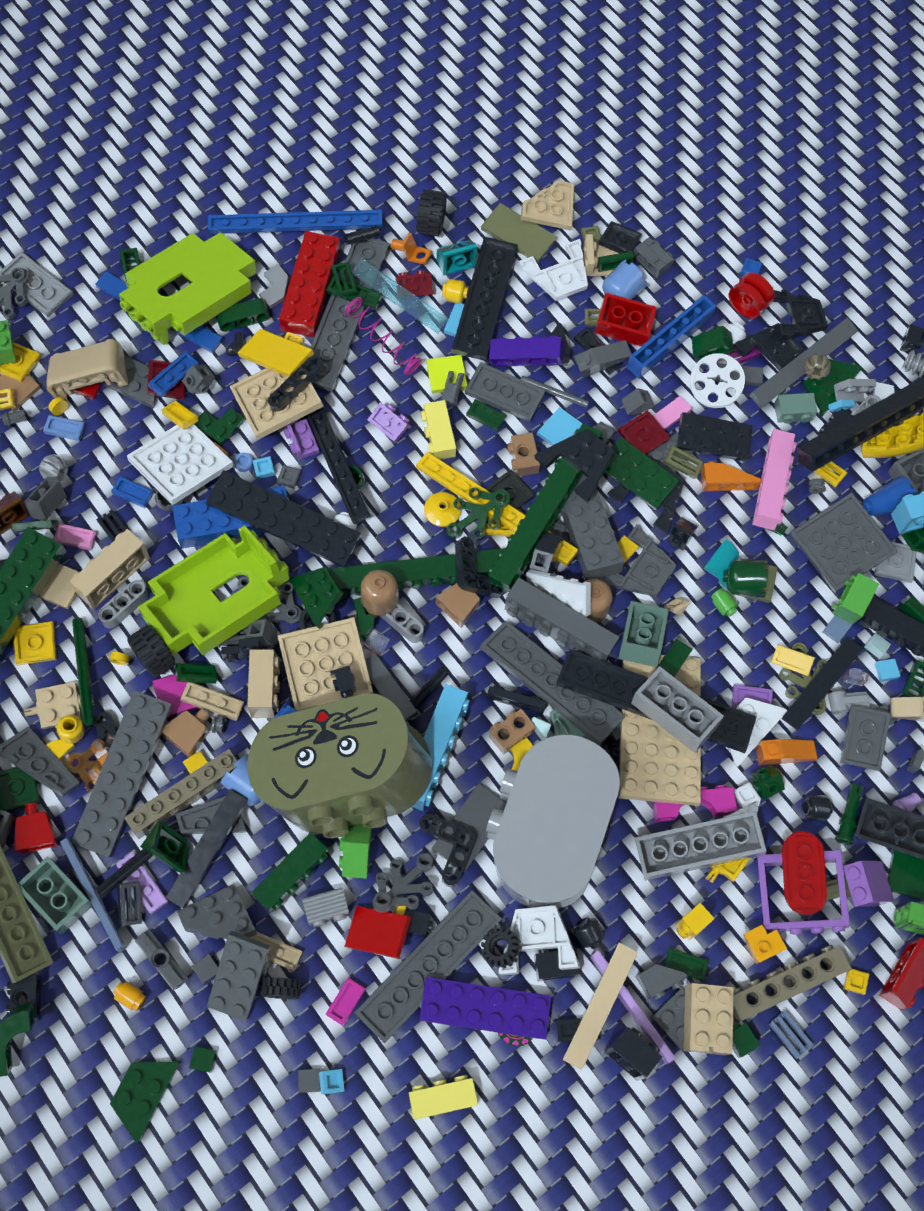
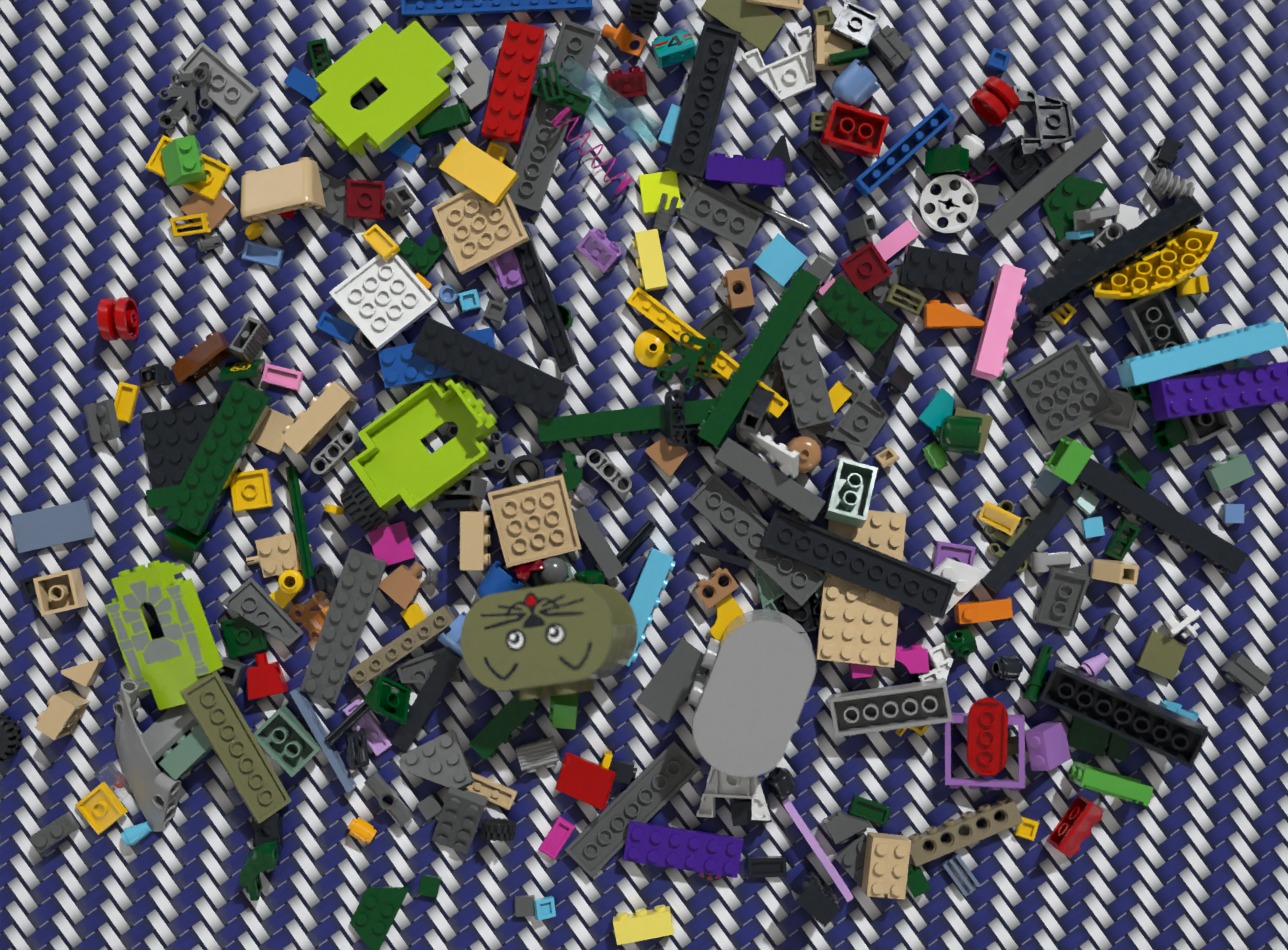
camera: 10 degrees right, 20 degrees up
light grey piece [39,454,68,481] -> none
black tile [96,509,127,542] -> none
blue tile [148,351,199,398] -> none
dark green tile [175,663,217,684] -> none
tan tile [180,682,244,721] -> none
black beam [267,356,324,412] -> none
dark green wing [289,567,343,629] -> none
black brick [330,666,356,698] -> none
black pin [343,225,380,245] -> none
medium nougat cylinder [361,570,399,616] -> none
dark grey plant [372,853,433,913] -> none
black beam [419,814,475,887] -> none
yellow head [442,279,469,304] -> none
dark green tile [466,399,507,432] -> none
black tyre [481,927,522,968] -> none
light aqua slope [532,717,551,740] -> none
black wing [534,428,614,503] -> none
tan tile [563,943,638,1070] -> none
dark grey slope [574,340,632,379] -> none
light grey brick [632,666,724,753] -> none
dark green tile [656,639,693,677] -> none
yellow brick [675,903,714,941] -> none
light orange brick [743,925,787,964] -> none
sand green brick [774,393,817,424] -> none
dark tan piece [803,353,831,381] -> none
clear plate [843,668,869,686] -> none
blue cone [862,476,917,516] -> none

